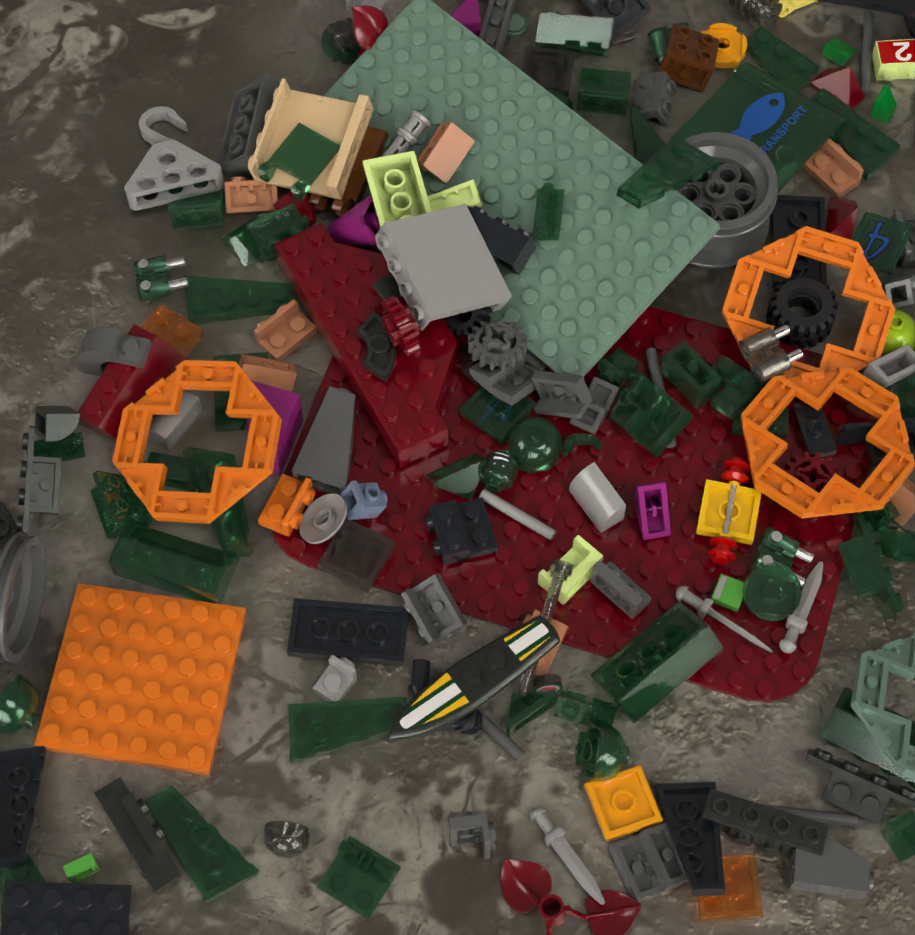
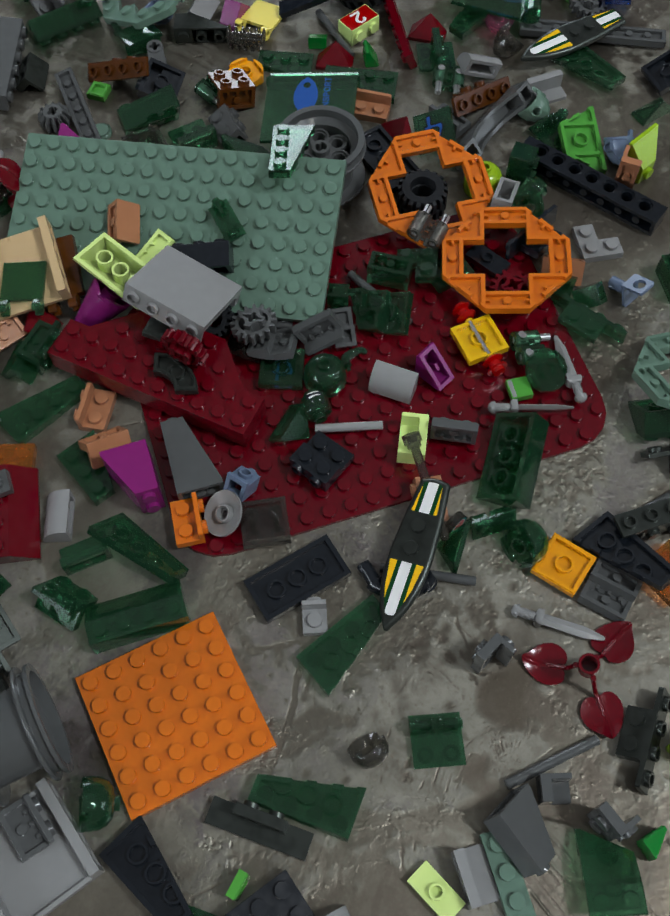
camera: 35 degrees left, 0 degrees up
orange plate [112,360,282,524] -> none
light grey pin [382,110,431,157] -> none
dark grey bracket [401,574,467,643] -> none

